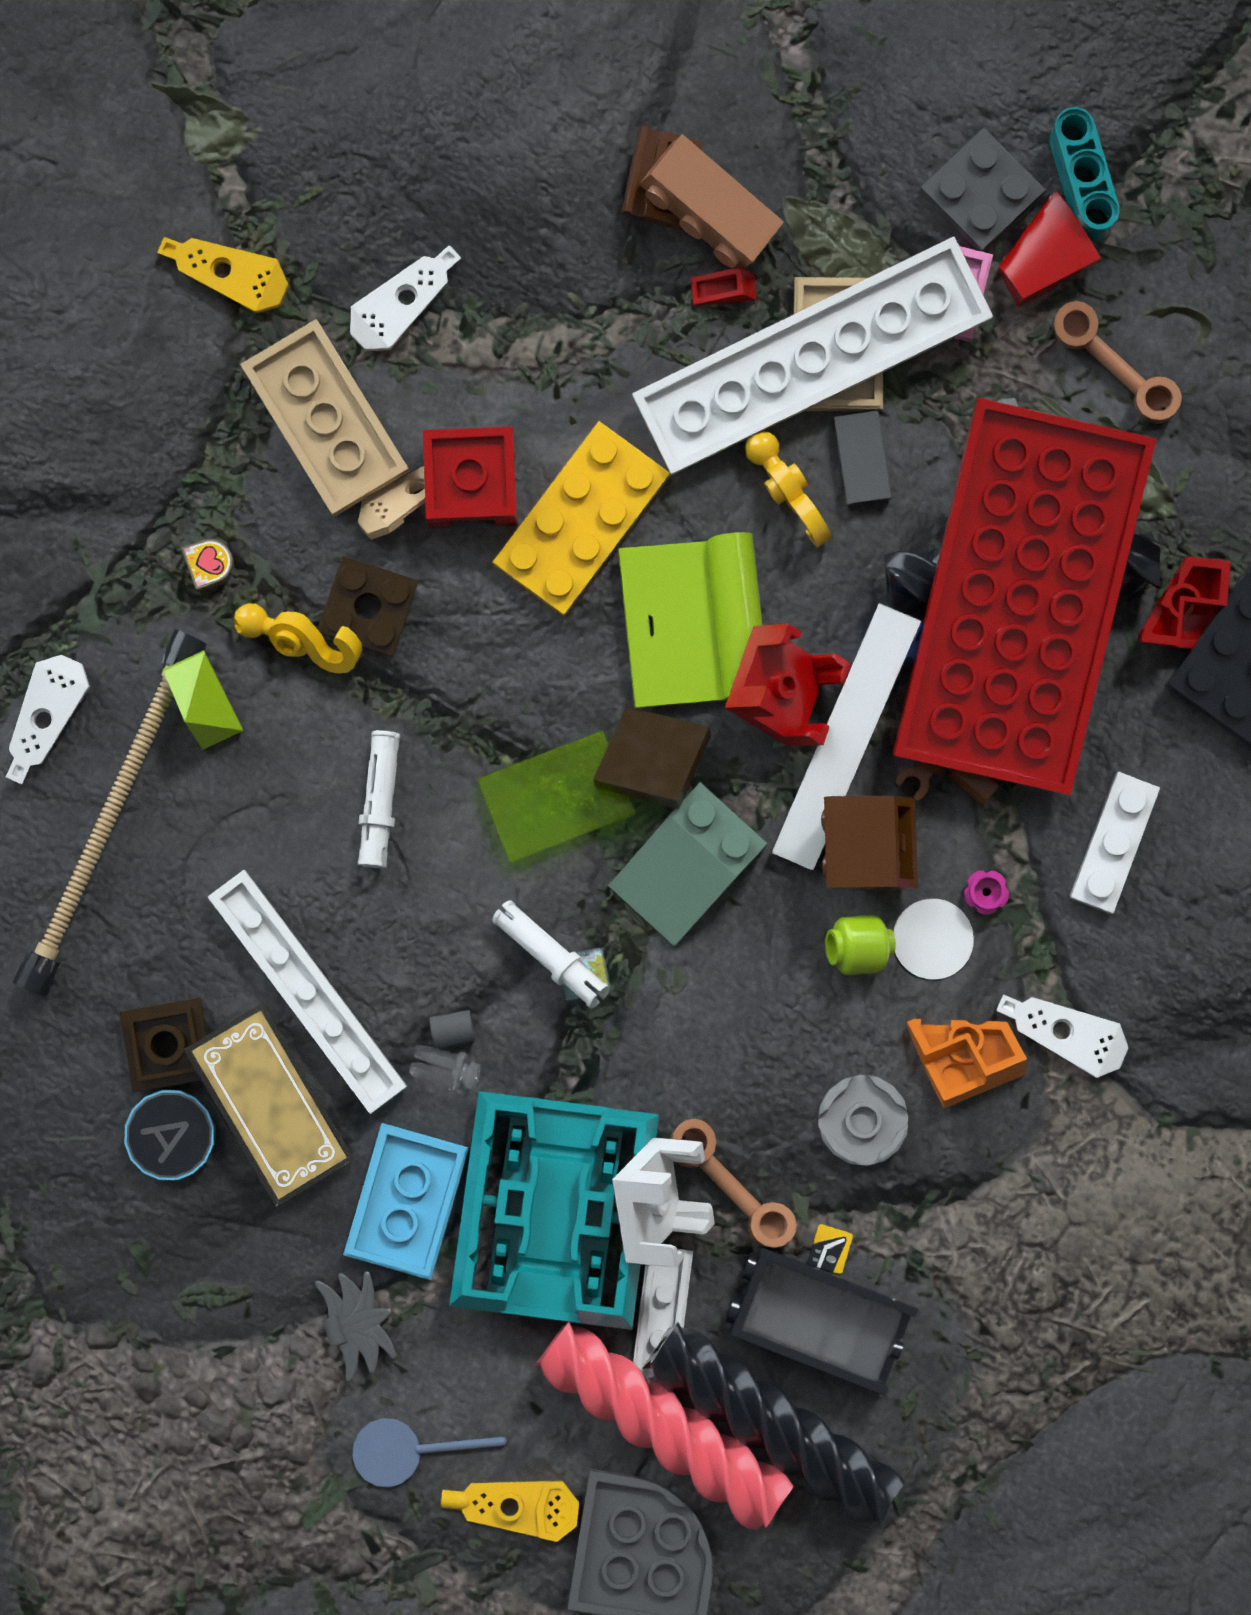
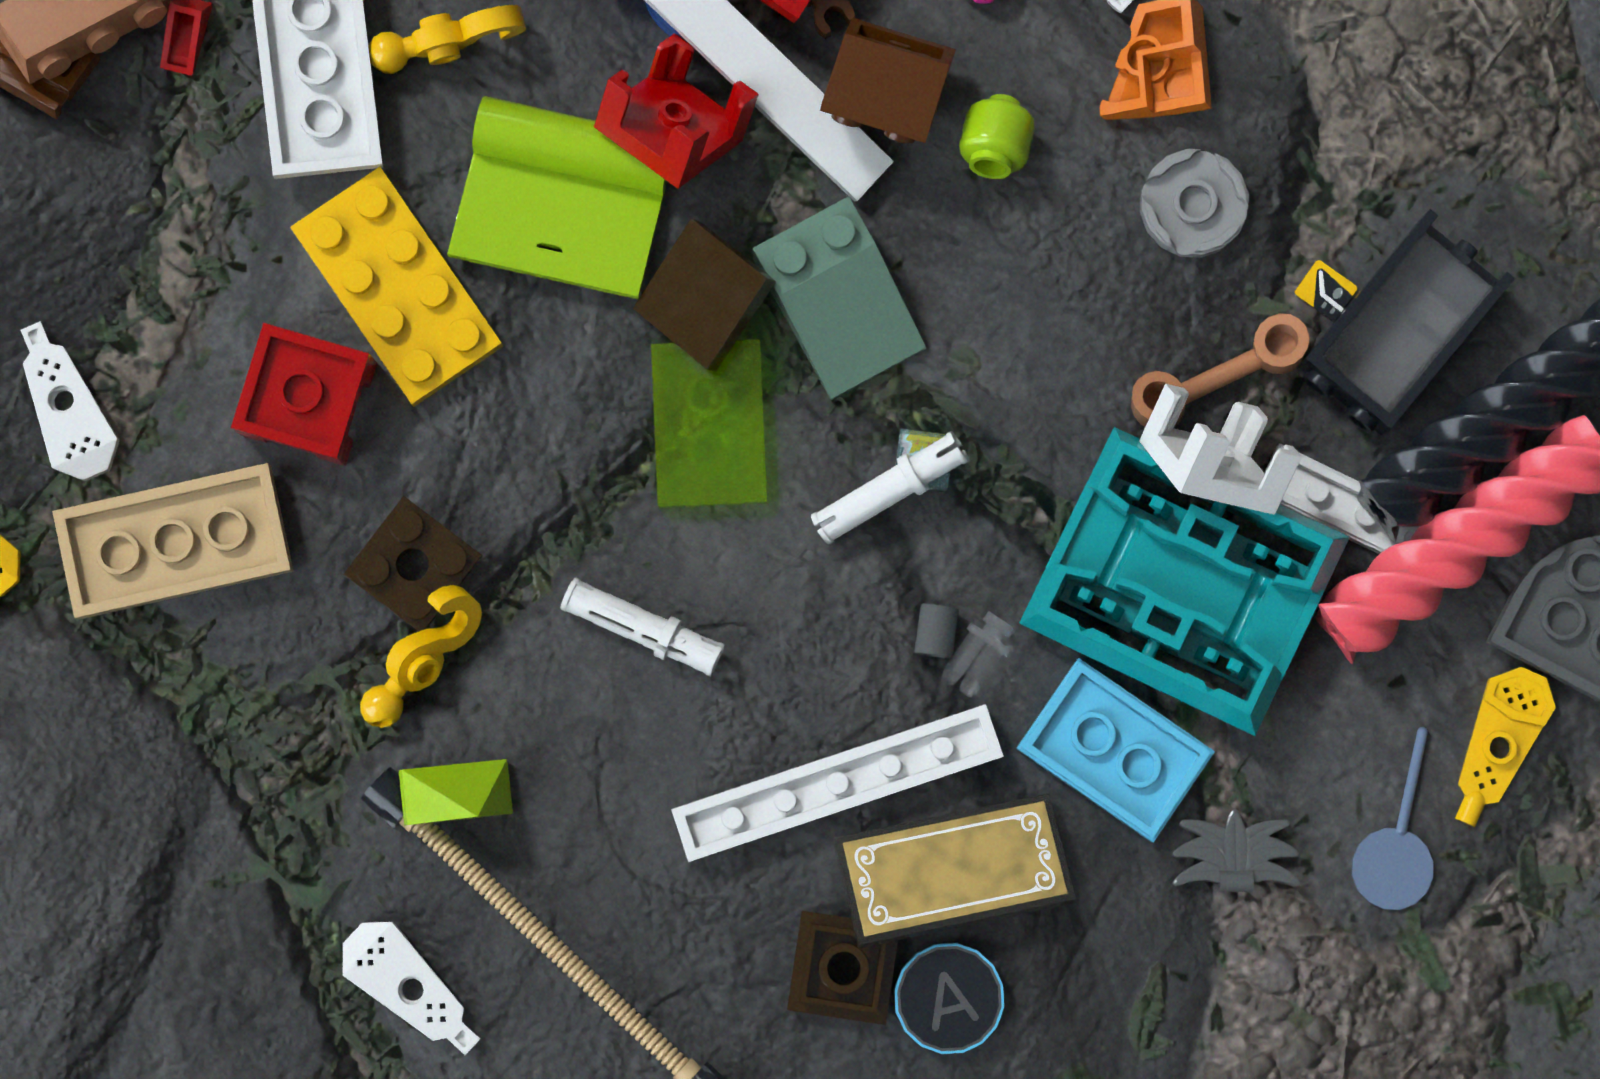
camera: 75 degrees left, 0 degrees up
tile [182,539,234,592] -> none
tan piece [358,466,425,540] -> none
white sticker [893,899,974,979] -> none

